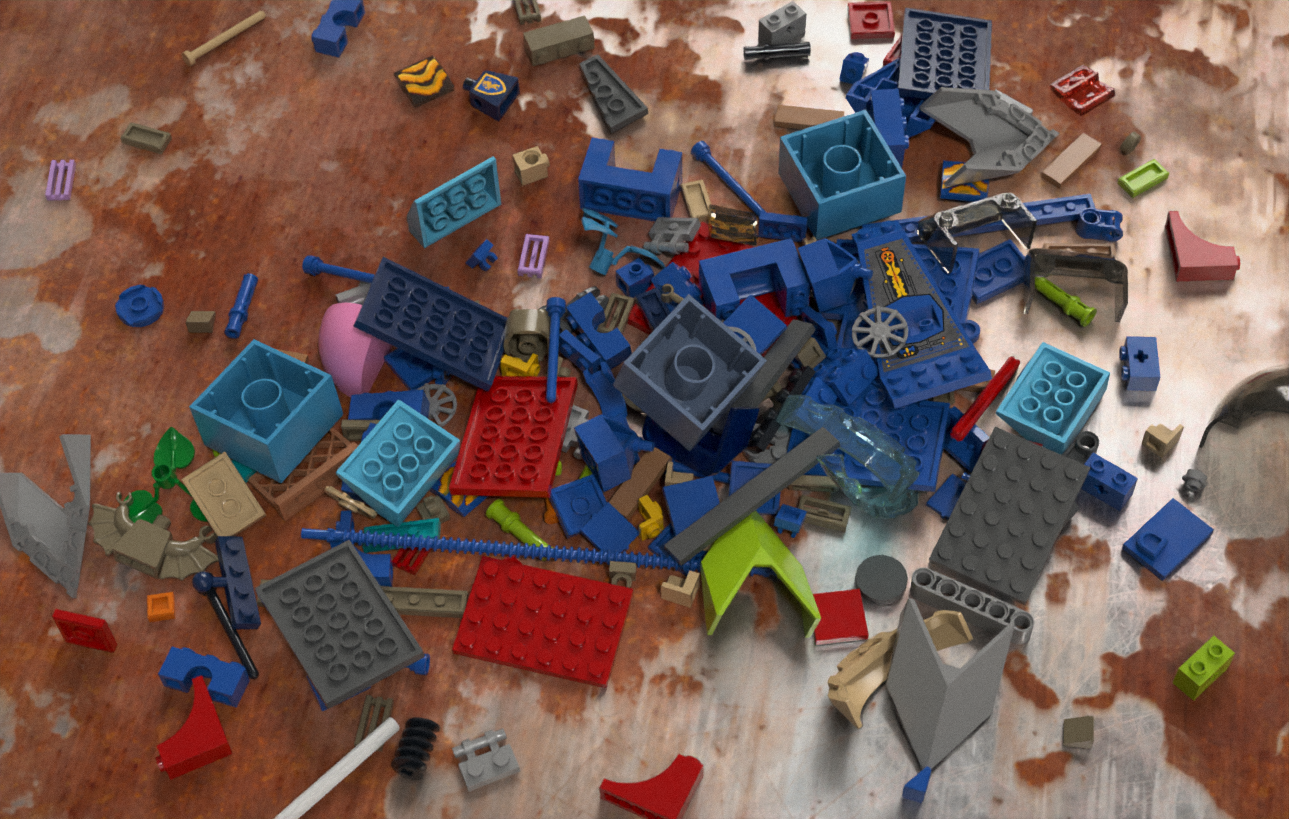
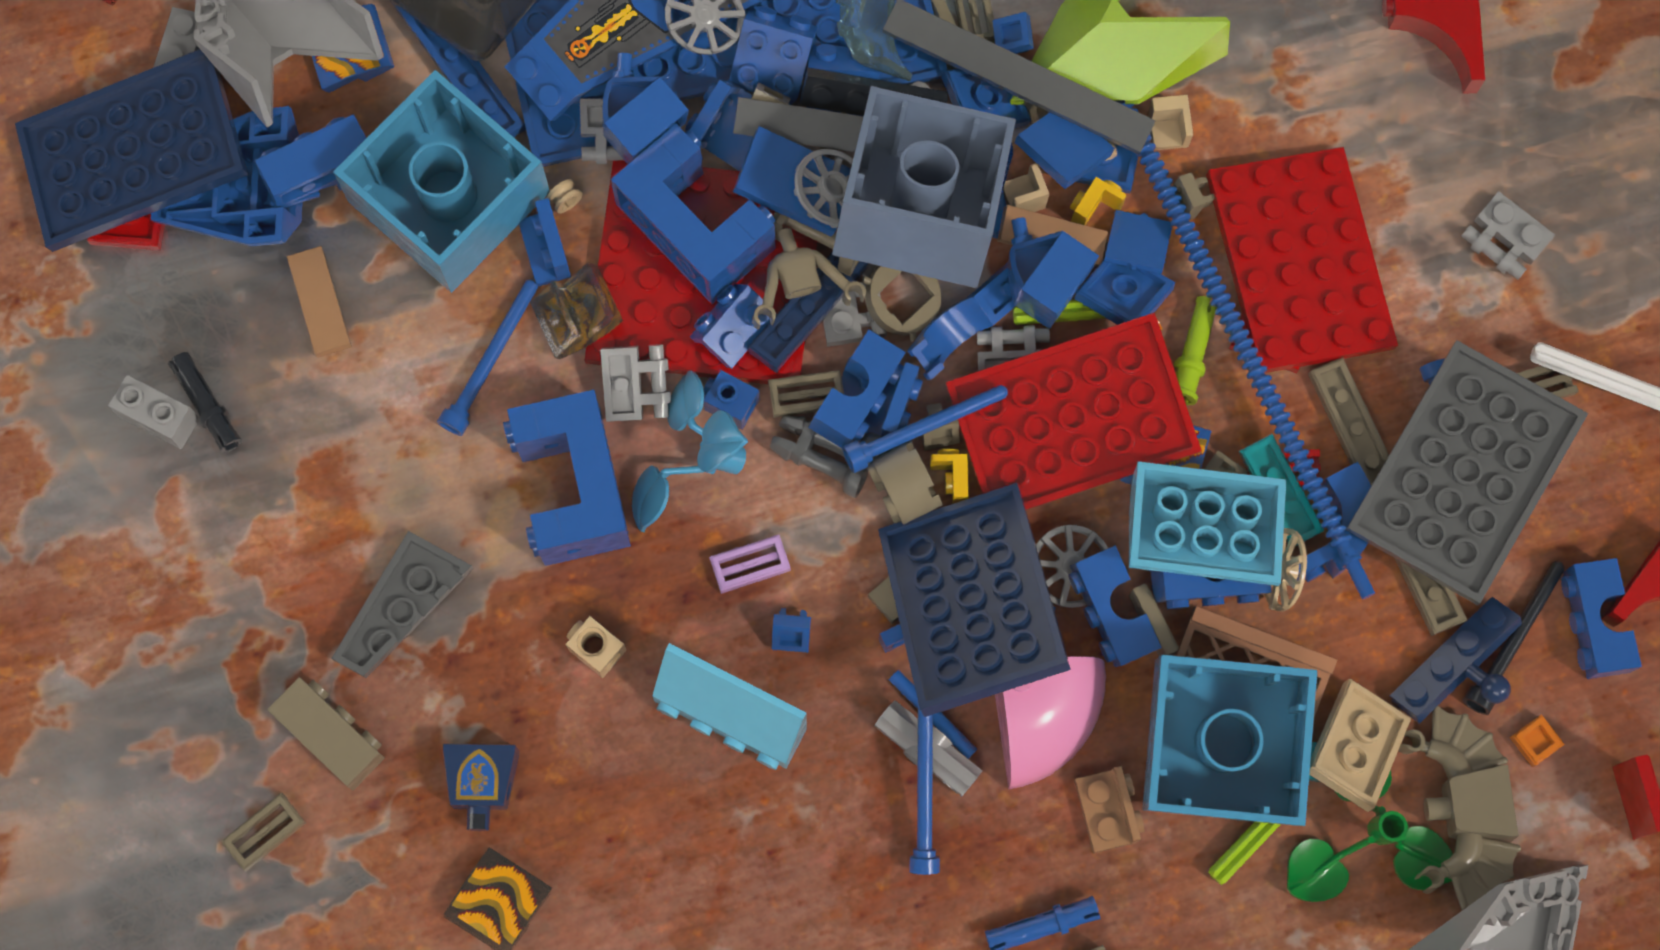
camera: 120 degrees left, 20 degrees up
black piece [391,717,440,781] -> none
tan tile [681,180,715,222] -> none
blue bracket [839,52,870,84] -> none
red tile [847,1,895,40] -> none

